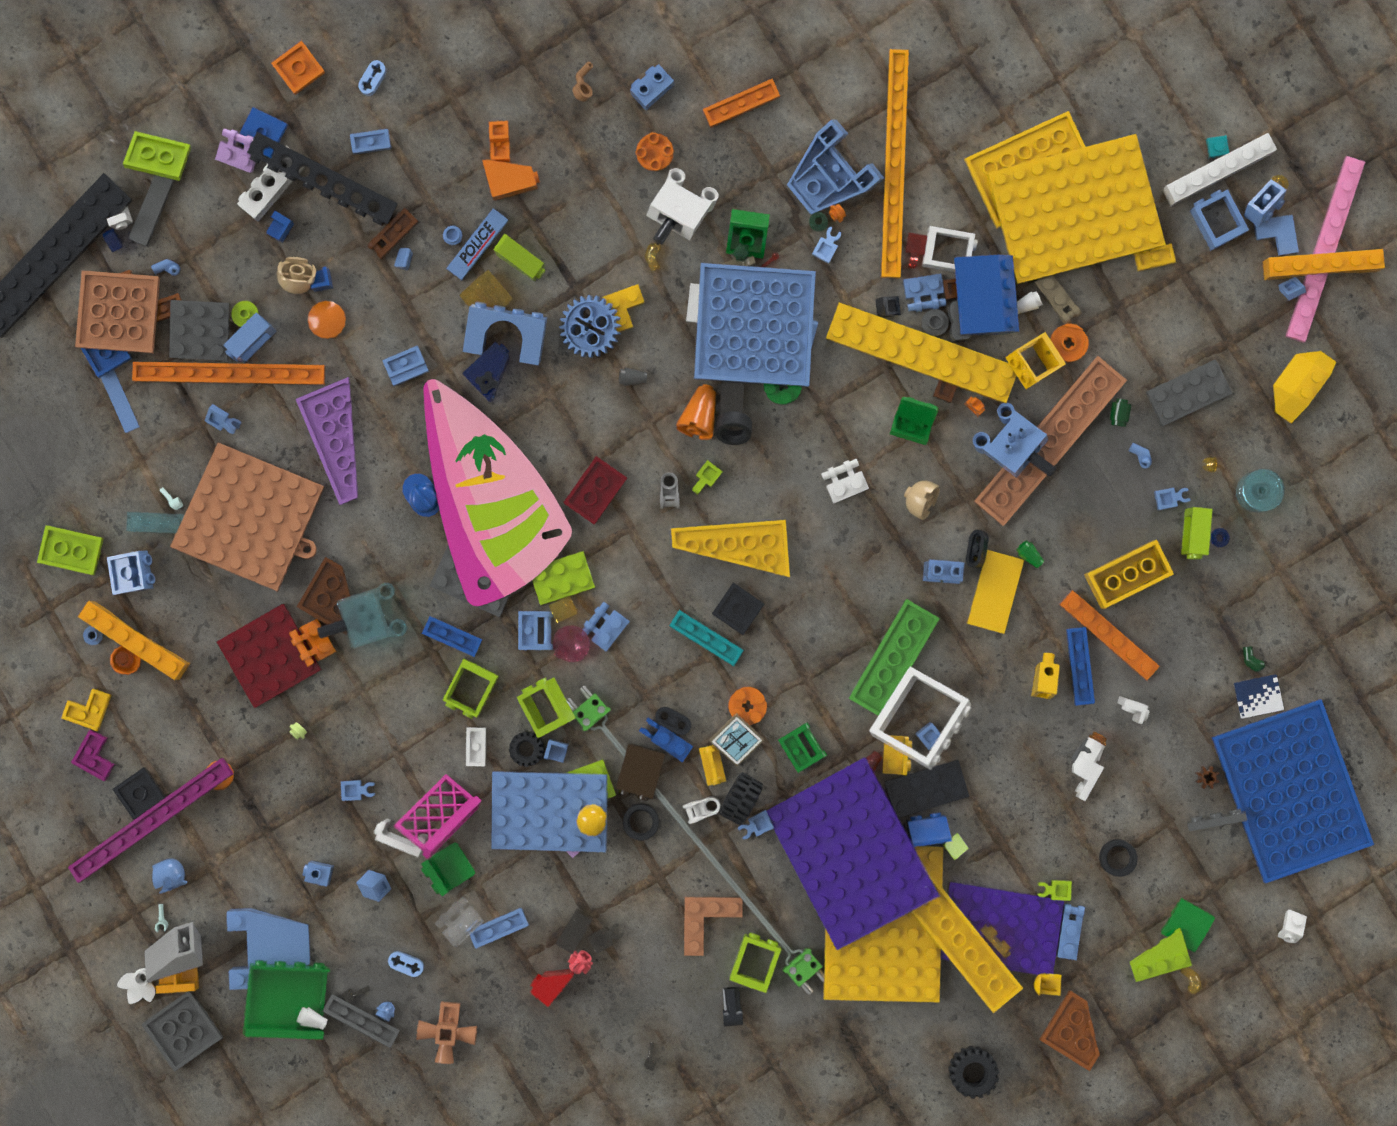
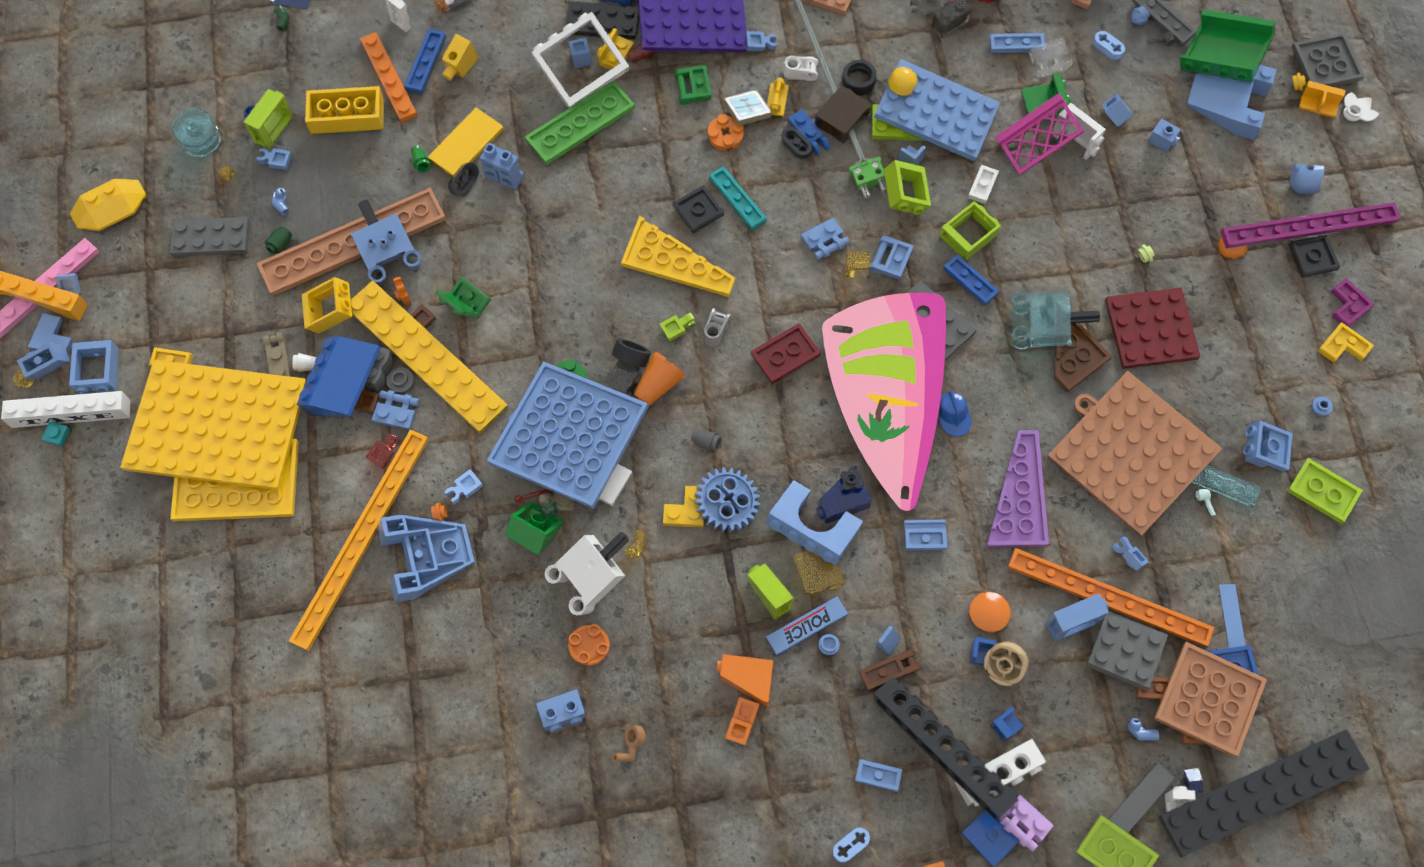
camera: 155 degrees left, 20 degrees down
light orange arch [78,601,190,680] -> none
orange hair [110,646,141,675] -> none
light grey slope [145,922,203,983] -> none
light aqua hand [155,904,169,932] -> none
lime piece [231,301,259,327] -> none
orange plate [289,619,336,667] -> none
white cone [297,1007,327,1030] -> none
medium blue plate [341,780,375,801] -> none
black tyre [509,732,544,767] -> none
lime plate [532,551,595,605] -> none
clear pink dish [553,625,590,662] -> none
orange plate [703,78,780,128] -> none
black tyre [719,772,763,826] -> none
clear green plate [809,212,828,231] -> none
white plate [821,459,869,504] -> none
black slope [875,296,901,318] -> none
tan cylinder [904,481,940,520] -> none
white window [922,226,977,272] -> none
orange plate [1050,324,1089,363] -> none
none -> yellow plate [1292,72,1306,91]

